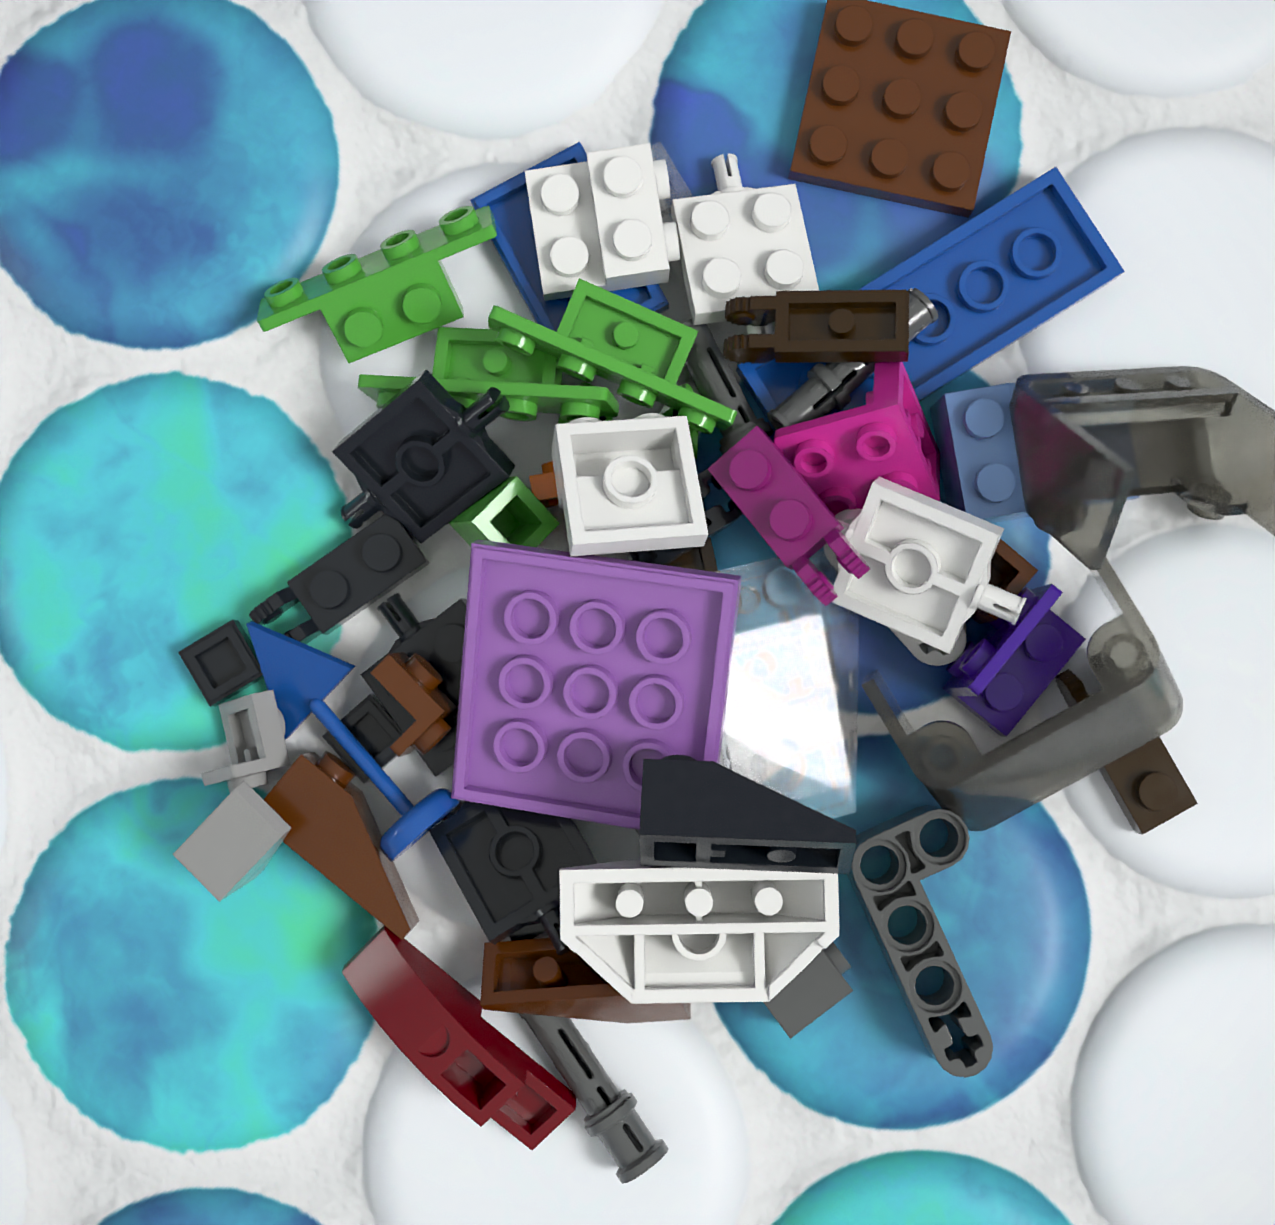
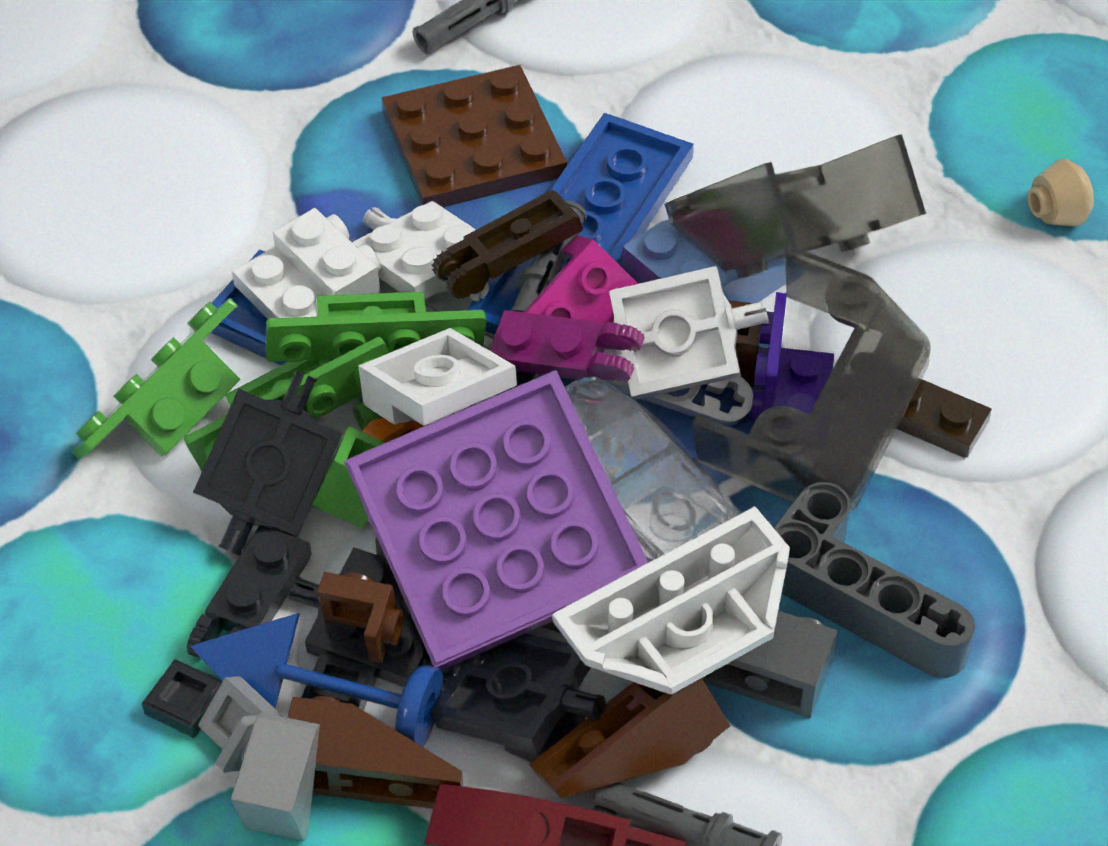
camera: 30 degrees left, 35 degrees down
black slope [639,755,857,874] -> none

